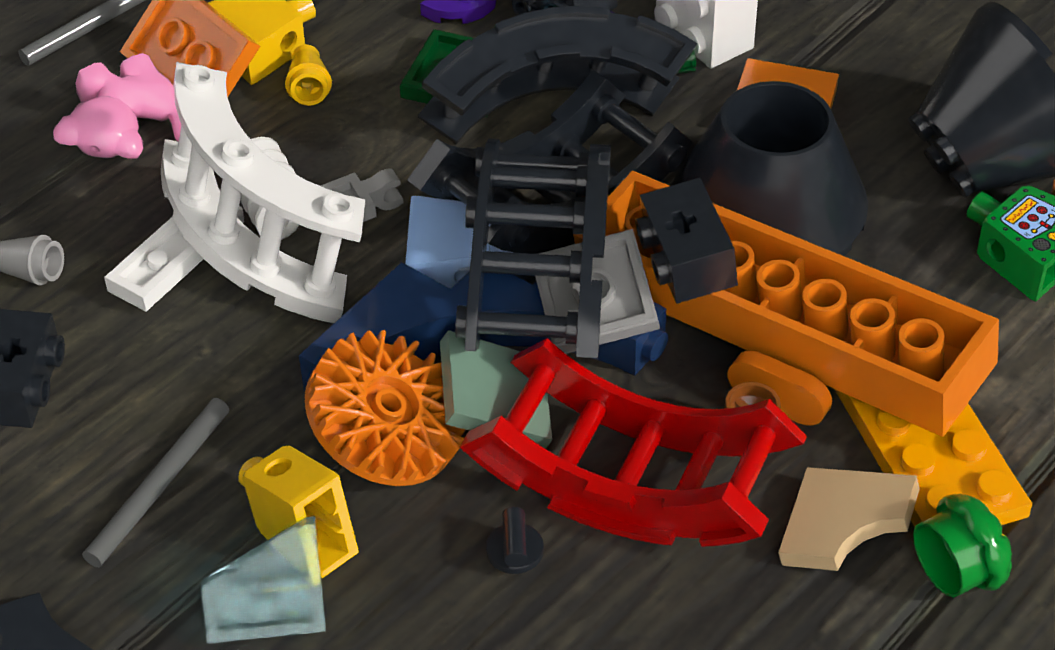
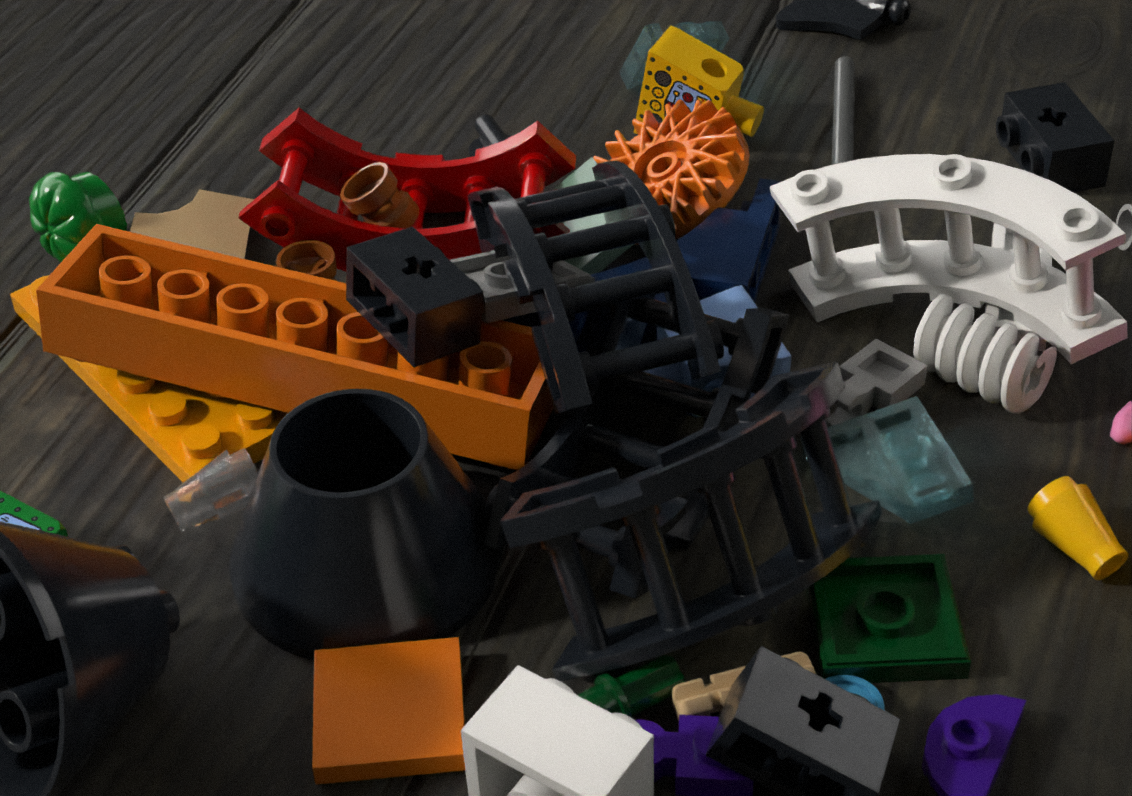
camera: 160 degrees right, 5 degrees down
none -> clear cone [163,448,258,532]
none -> dark orange wheel [340,162,419,228]
none -> clear light blue wing [800,396,974,524]

